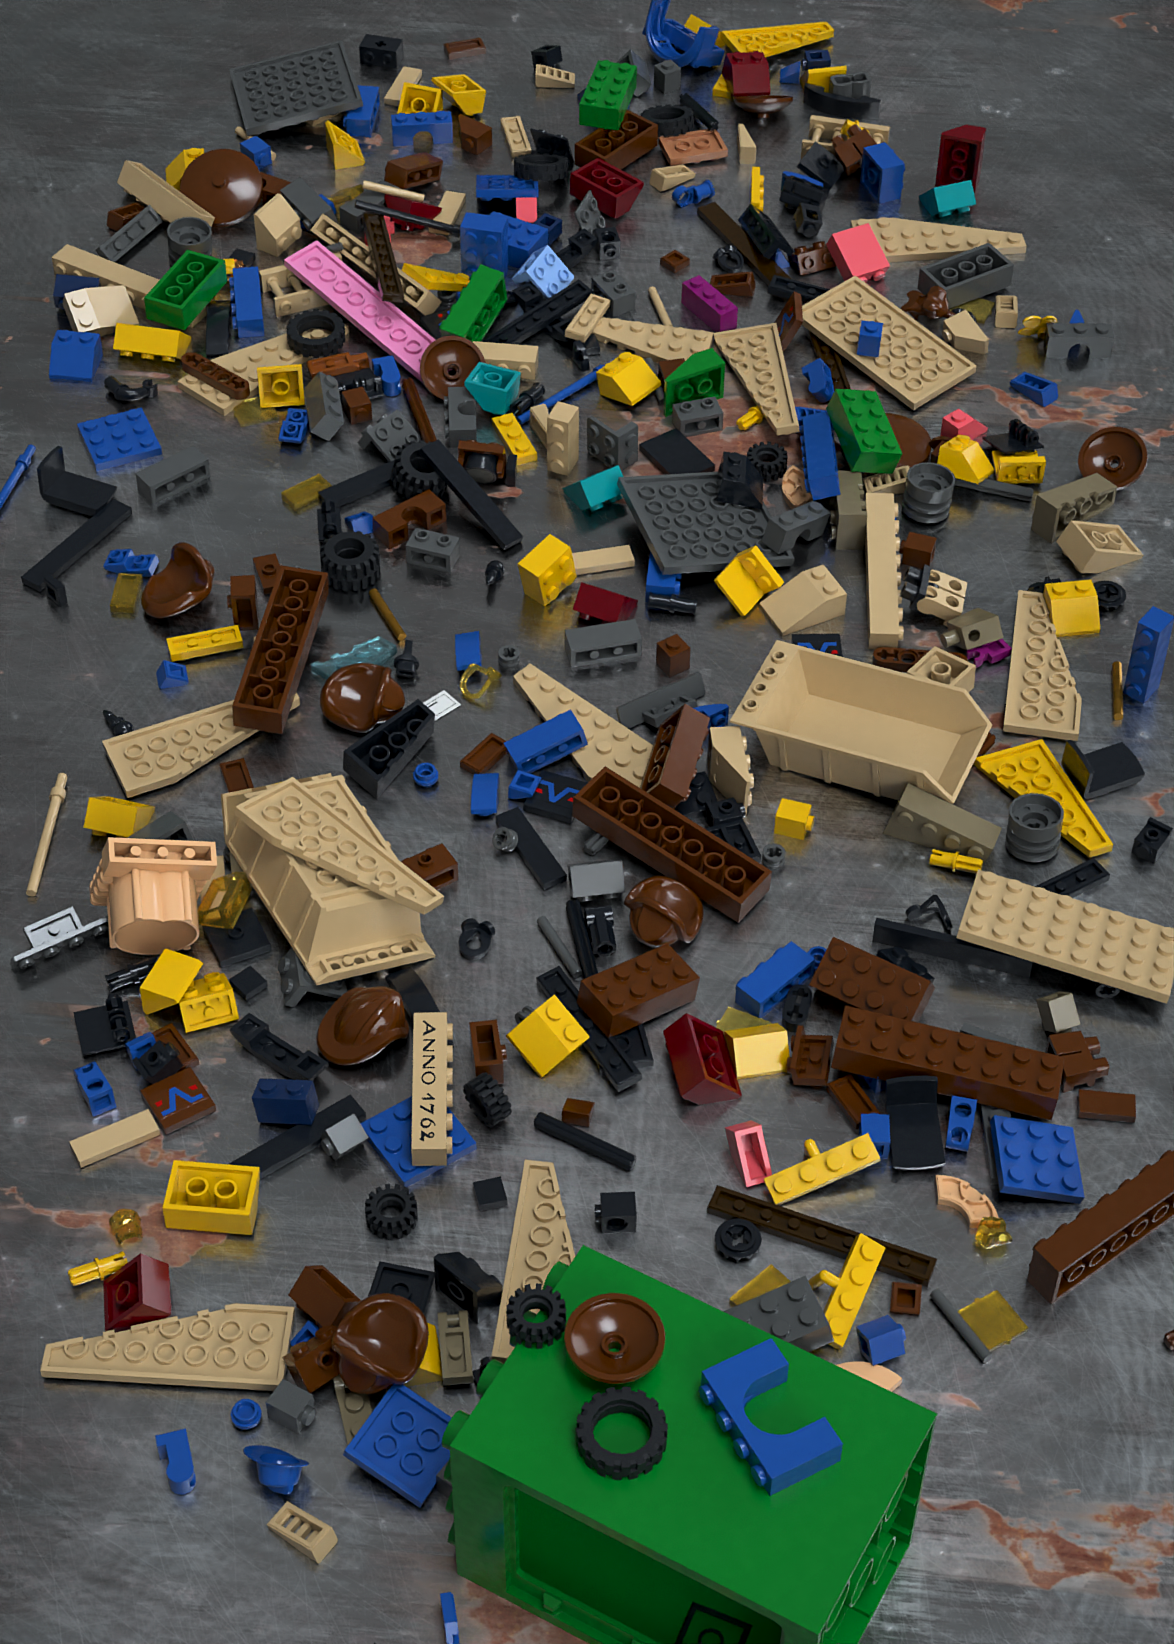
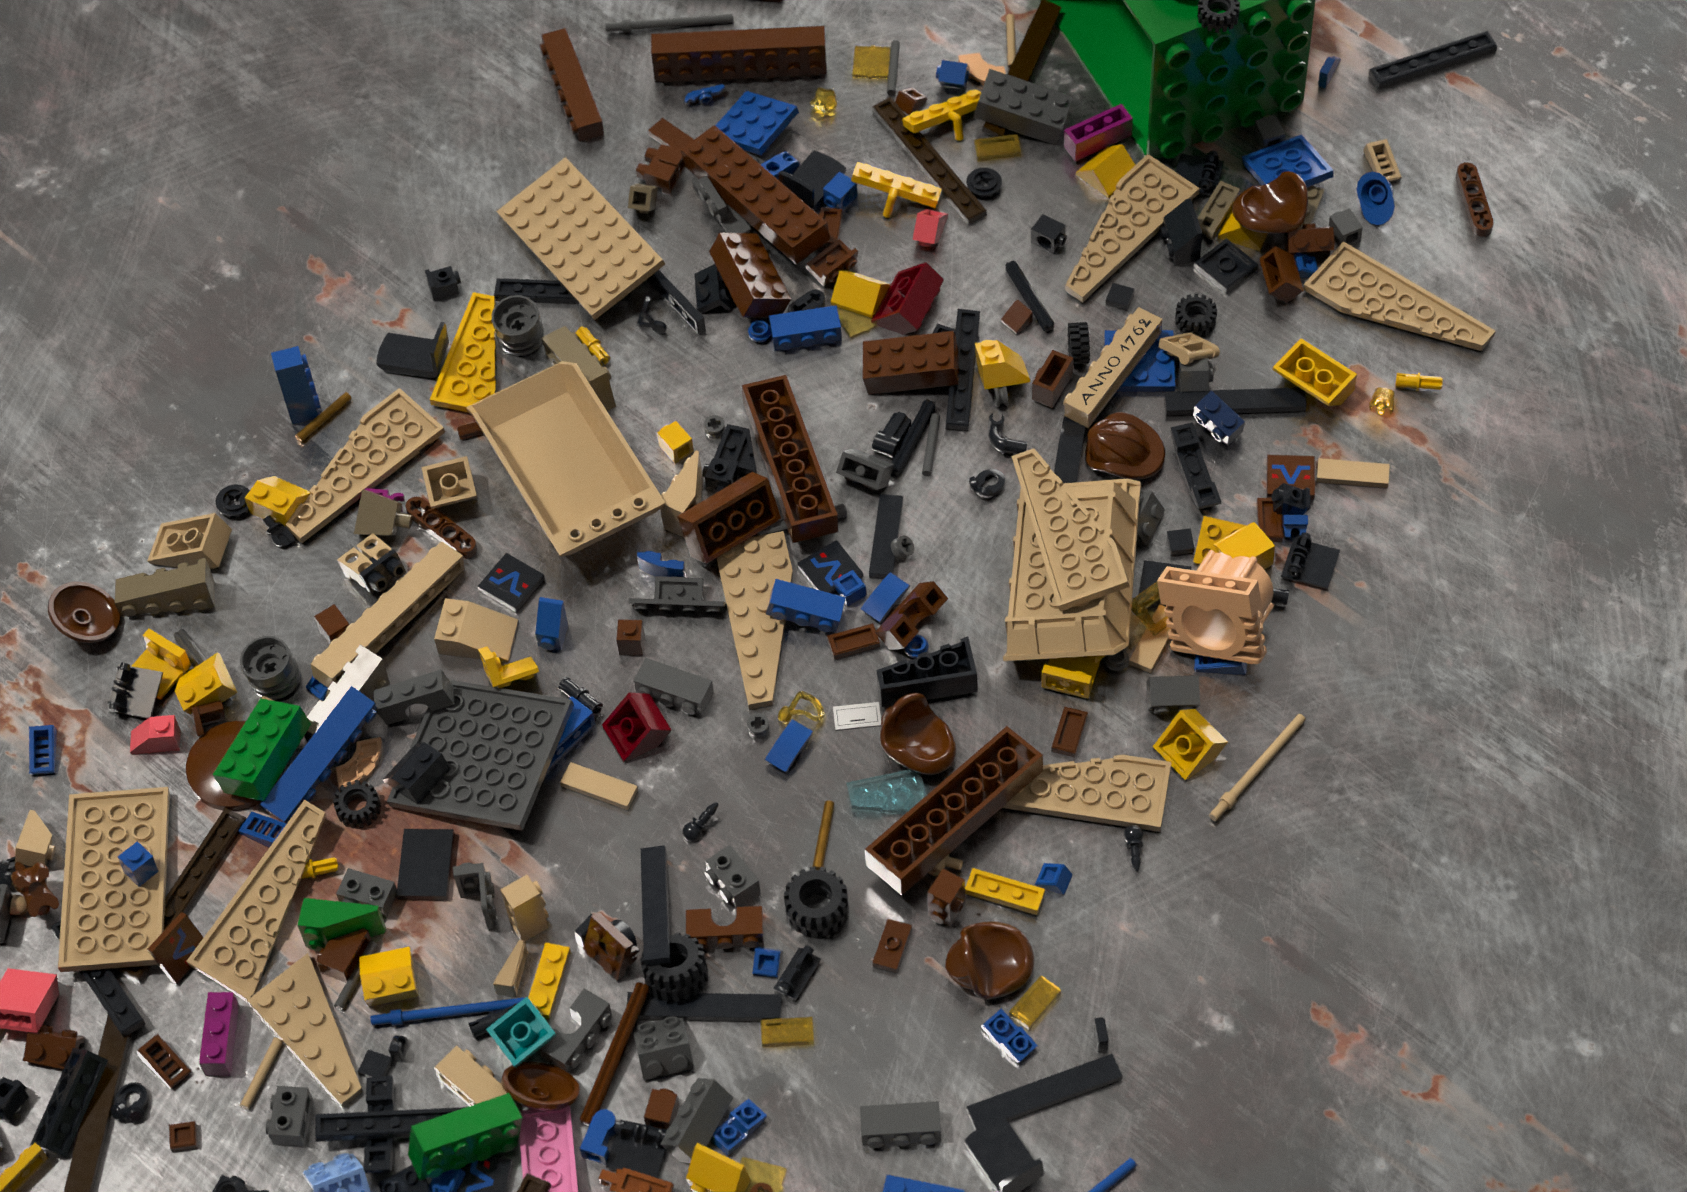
camera: 140 degrees left, 10 degrees up
bracket [10,906,109,969] -> none
blue leg [73,1061,117,1117] -> none
dark red slope [103,1253,171,1333] -> none
blue leg [155,1428,196,1495] -> none
blue plate [231,1399,262,1429] -> none
black piece [393,640,420,677] -> none
reddish brown brick [401,843,459,890] -> none
yellow brick [517,534,577,607] -> none
teal slope [562,465,623,512] -> none
tan tile [565,294,610,343] -> none
reddish brown piece [624,876,704,948] -> none
blue leg [802,358,834,403] -> none
light nougat tile [934,1175,999,1228] -> none
none -> blue slope [535,597,569,650]
none -> blue piece [685,84,724,104]
none -> reddish brown arch [875,581,948,650]
none -> black piece [988,413,1028,454]
none -> tan plate [1158,332,1220,365]
none -> reddish brown beam [1456,162,1494,237]

